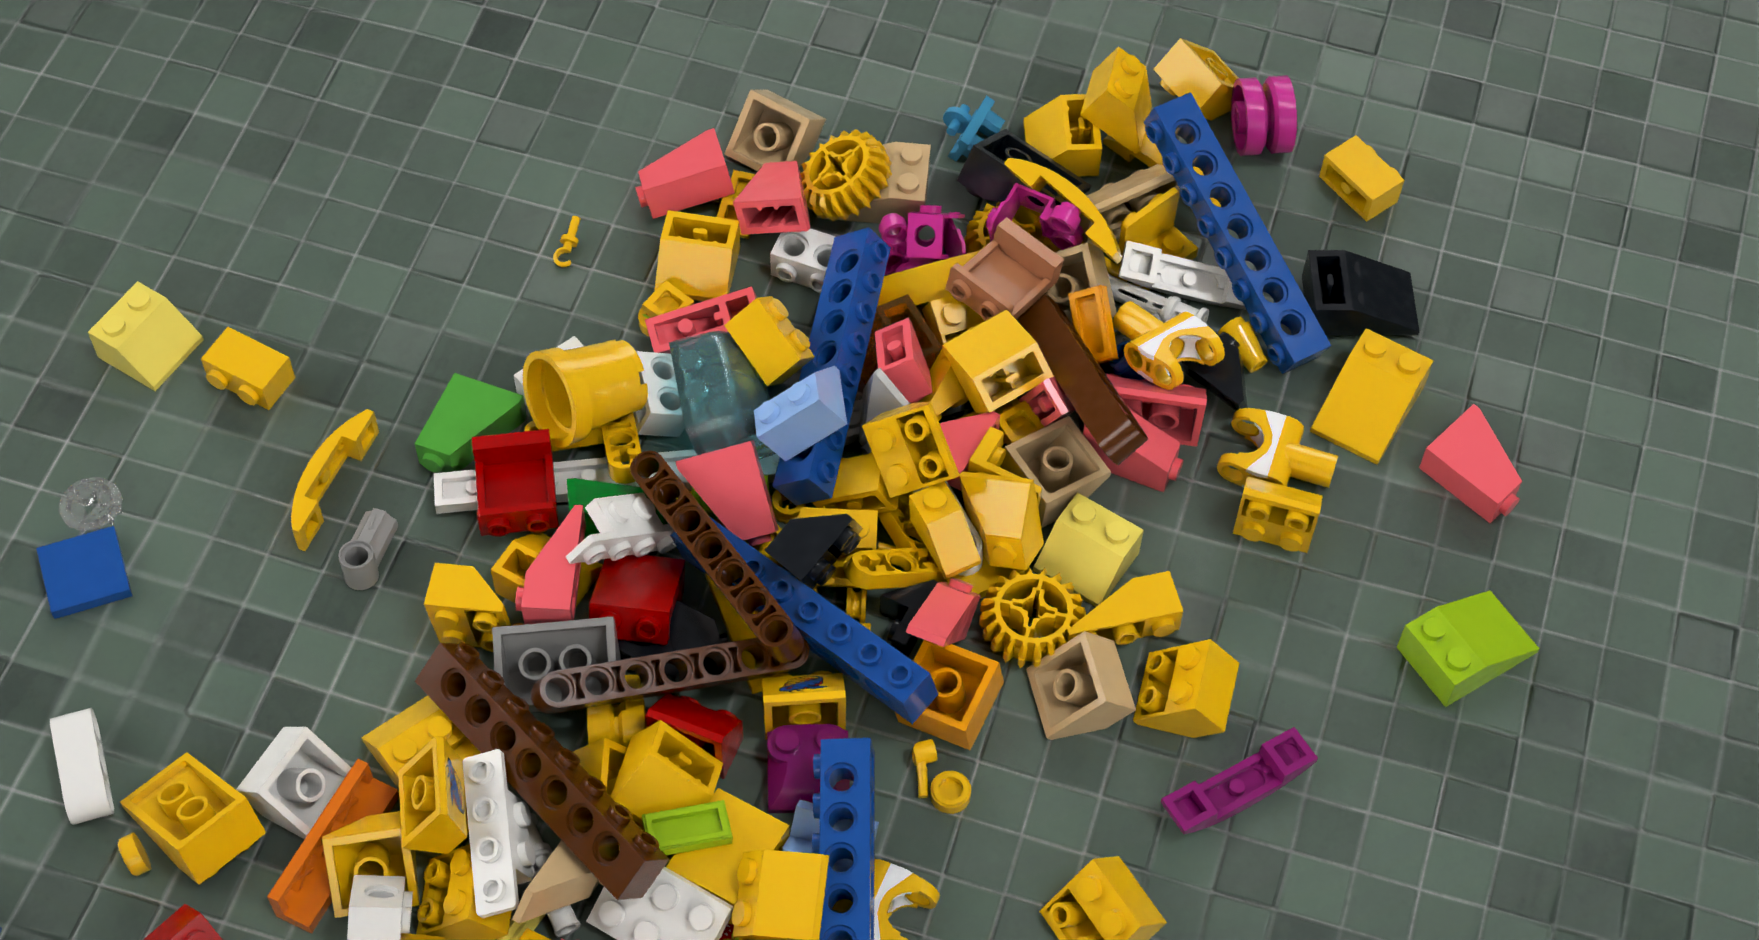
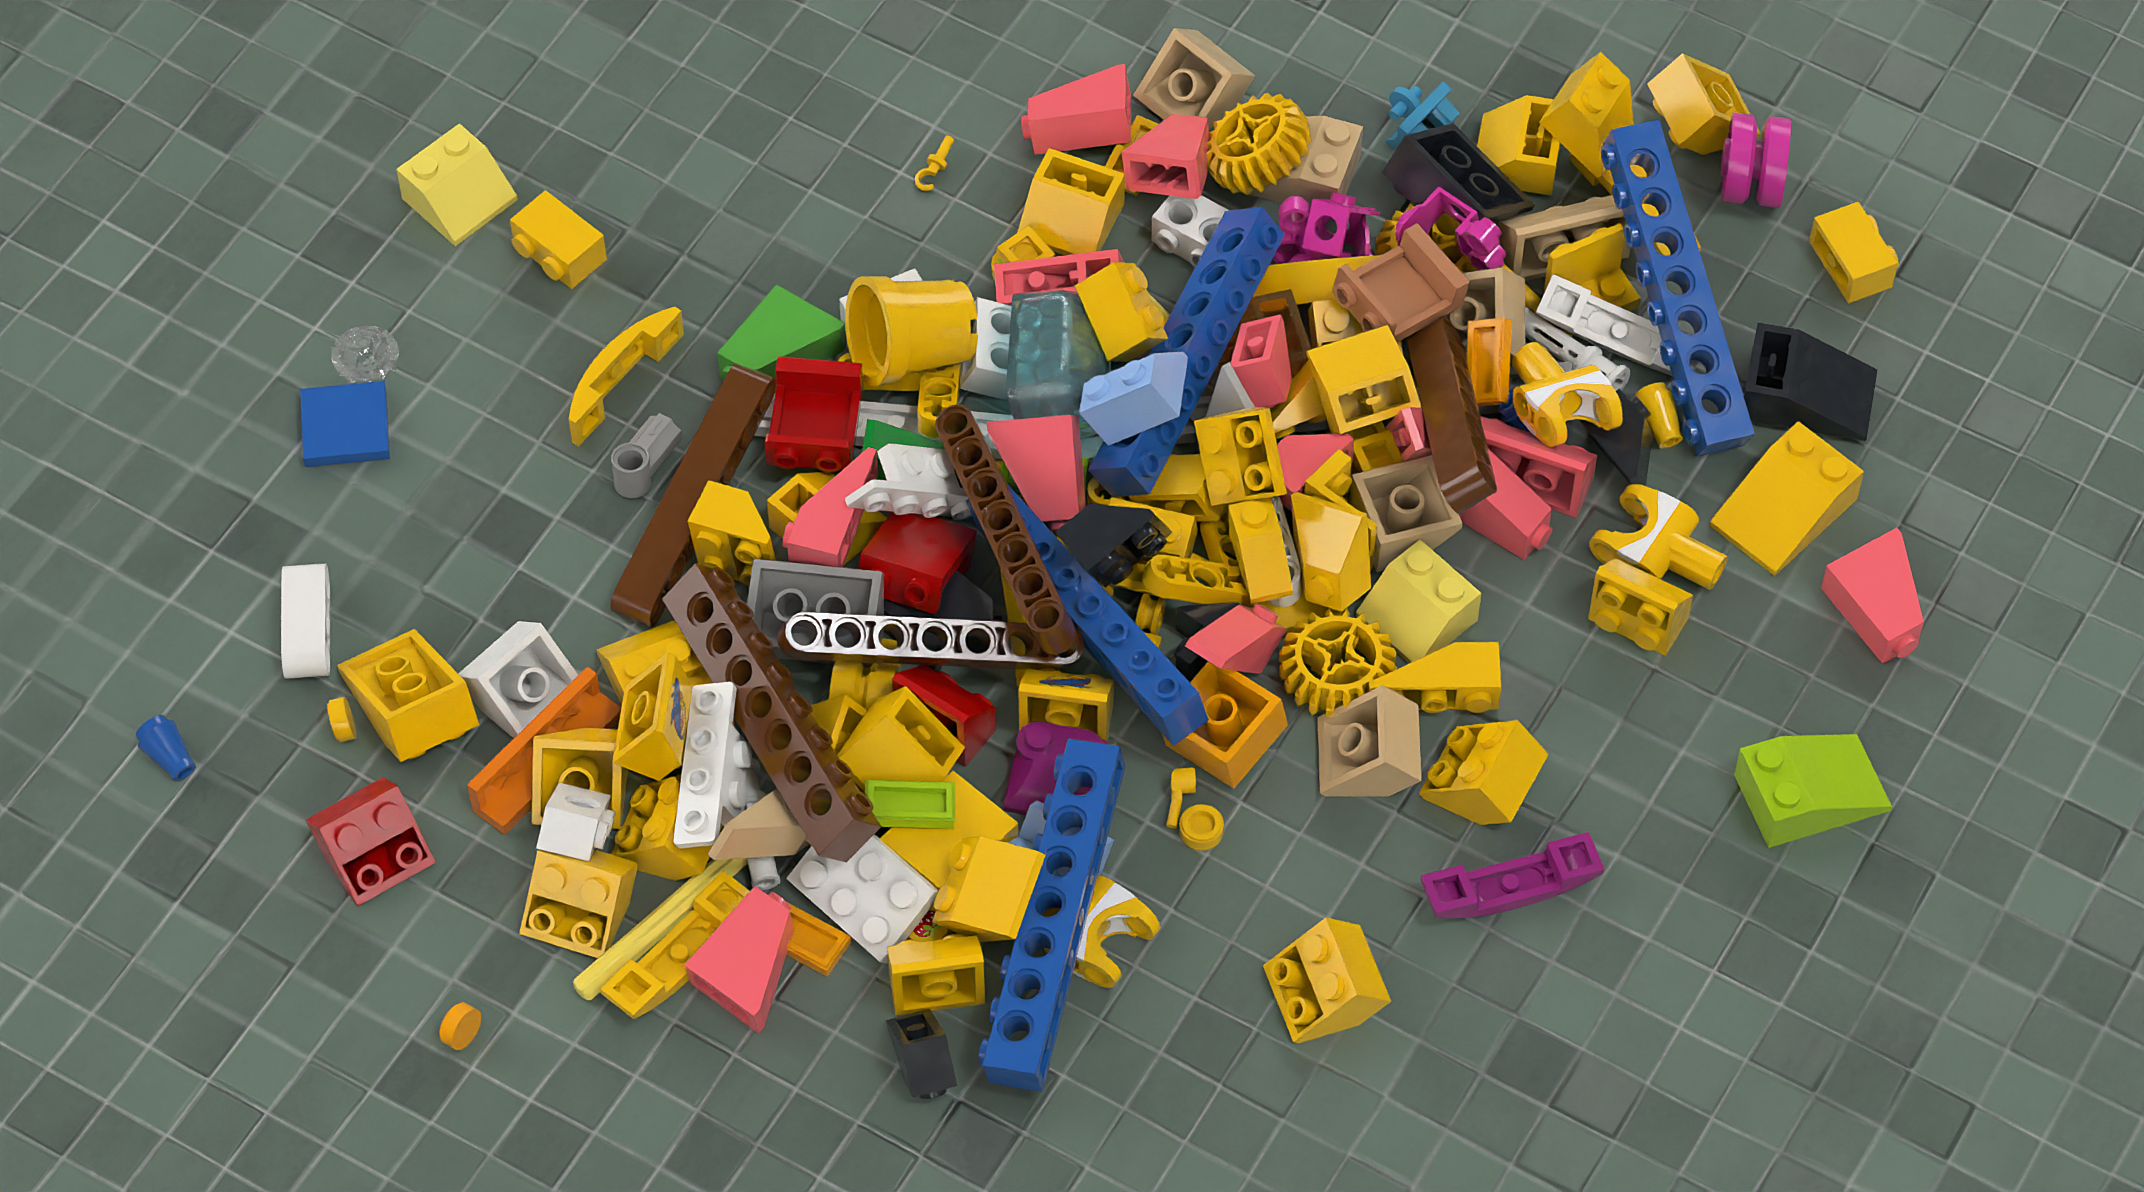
camera: 15 degrees right, 0 degrees up
yellow slope [1004,158,1122,264] -> none
none -> reddish brown beam [610,363,777,627]

